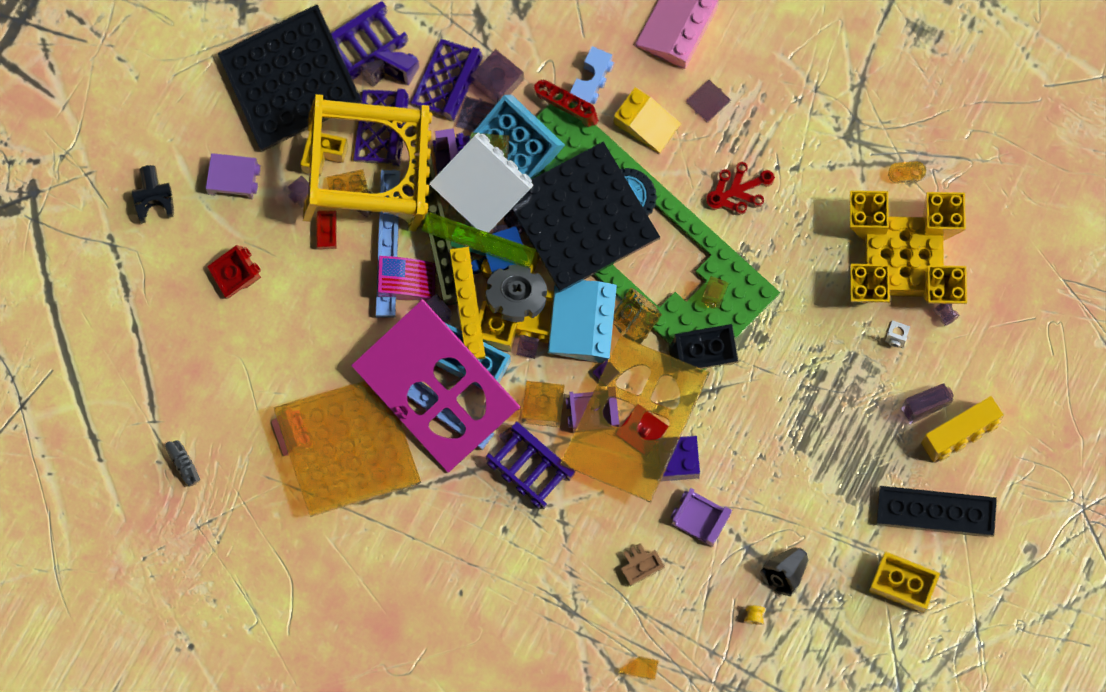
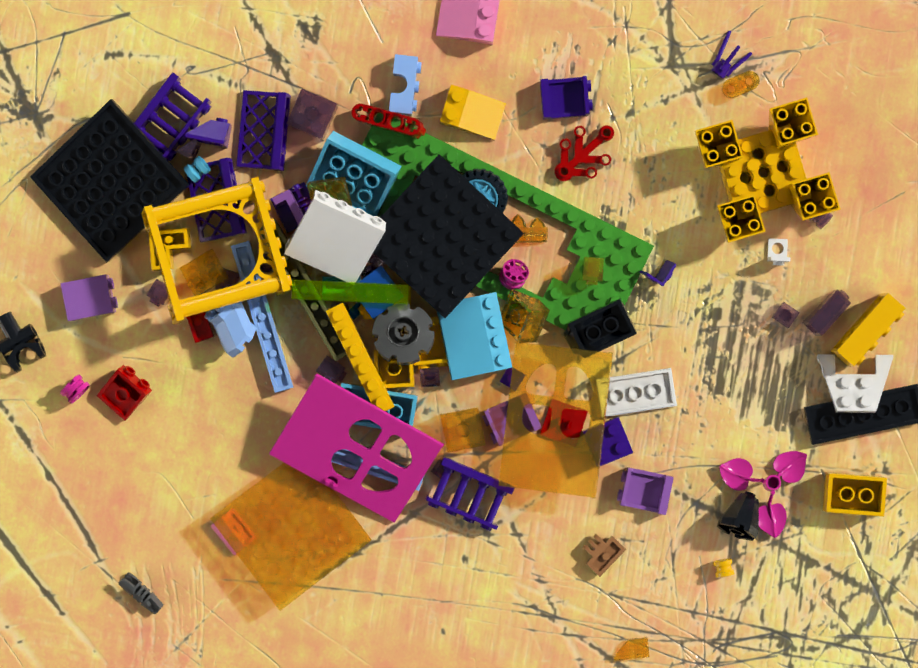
camera: 10 degrees left, 15 degrees up
slope [378,256,435,301] -> none
clear purple piece [456,96,495,133] -> none
piece [686,80,731,123] -> none
none -> dark pink wheel [60,374,90,404]
none -> medium azure wheel [184,156,211,183]
none -> light blue brick [204,302,257,358]
none -> dark pink wheel [499,259,529,290]
none -> clear yellow tile [512,214,548,243]
none -> dark purple panel [540,76,593,120]
none -> white tile [595,368,677,418]
none -> dark purple bracket [640,260,676,286]
none -> dark purple plant [711,31,752,79]
none -> dark pink plant [719,451,807,538]
none -> plate [772,302,800,328]
none -> white wing [817,354,893,413]

